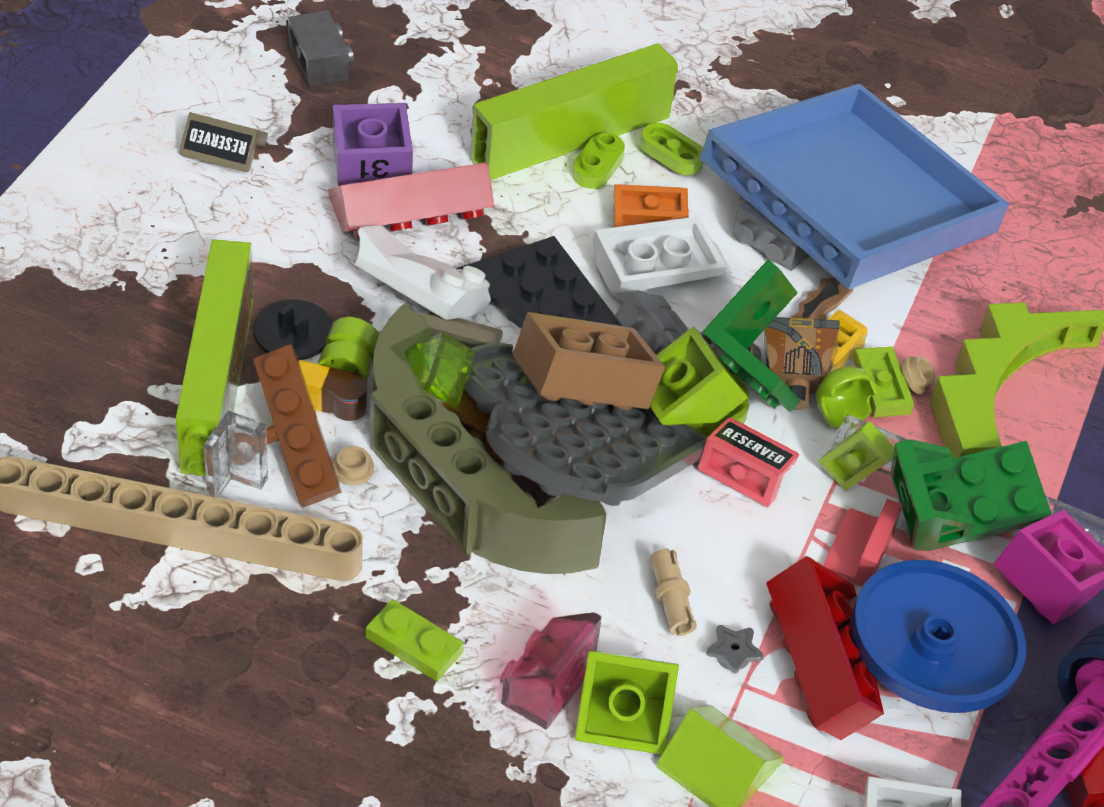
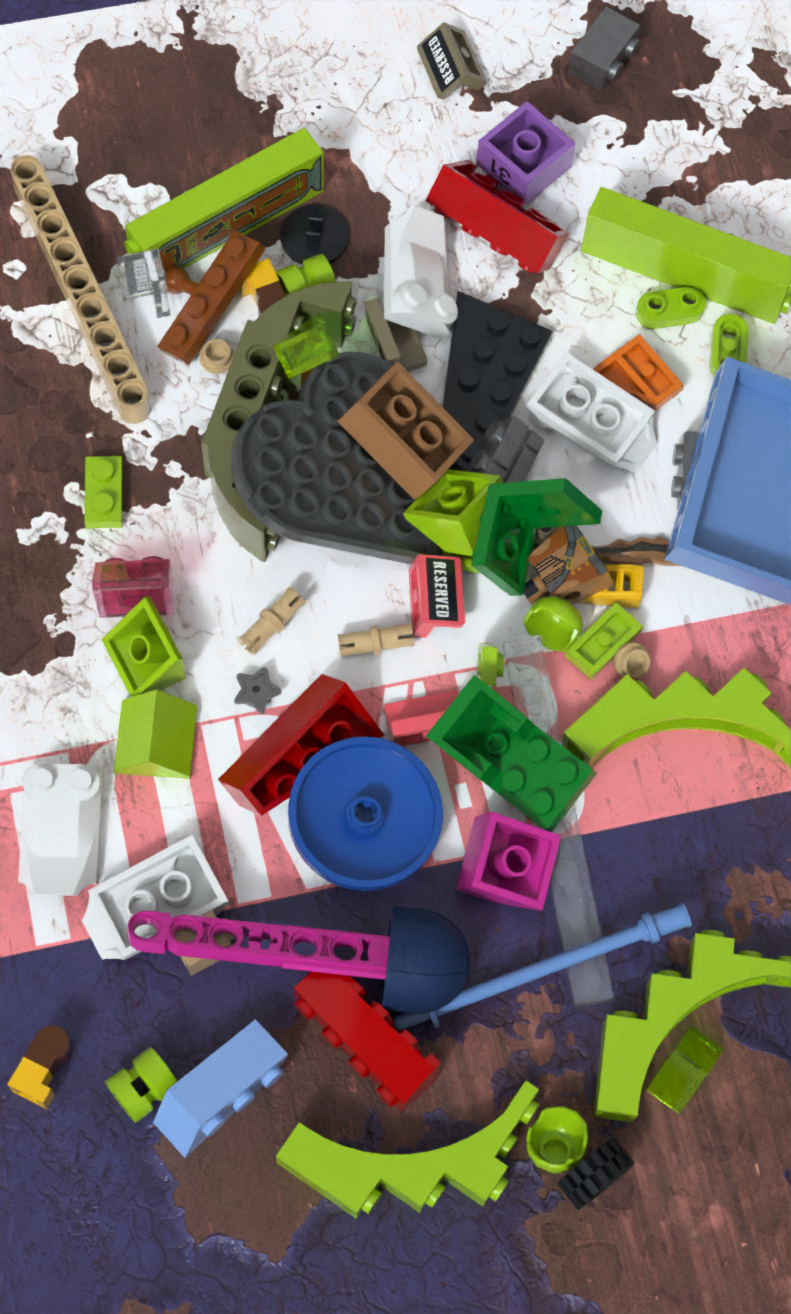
camera: 55 degrees right, 20 degrees up
none -> tan pin [337,622,415,658]

